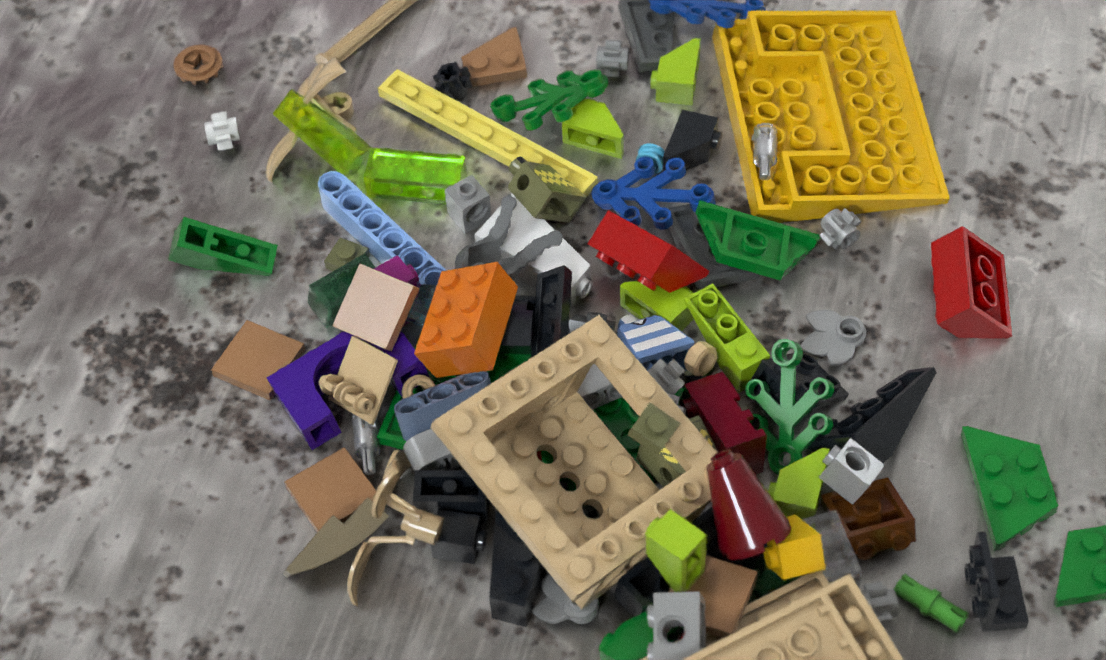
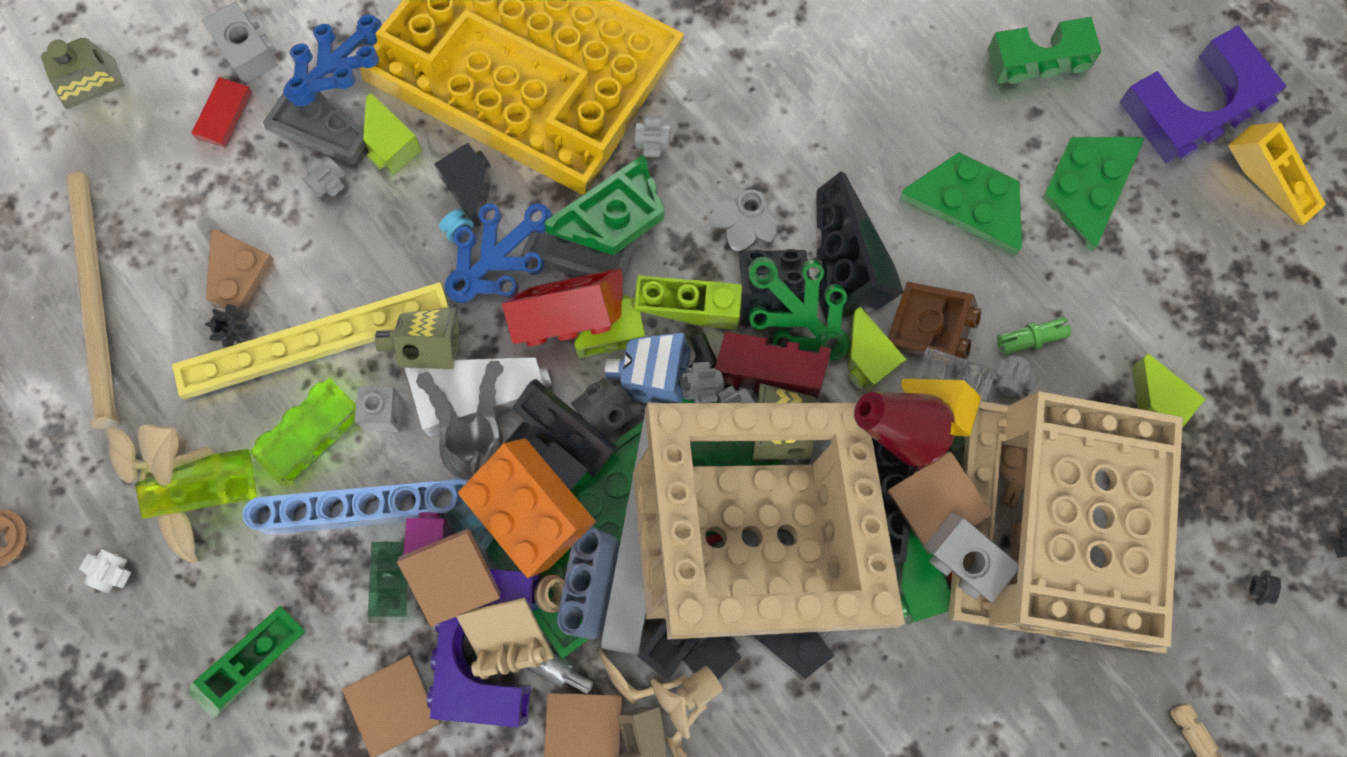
camera: 55 degrees left, 20 degrees up
olive plate [324,237,370,279] -> none
green plant [490,69,609,131] -> none
lime slope [562,98,624,159] -> none
olive plate [627,403,680,455] -> none
lime slope [645,509,707,592] -> none
tan tile [684,341,718,376] -> none
clear piece [752,123,777,181] -> none
light grey brick [819,438,885,505] -> none
red slope [931,226,1013,339] -> none
black bracket [964,532,1029,632] -> none

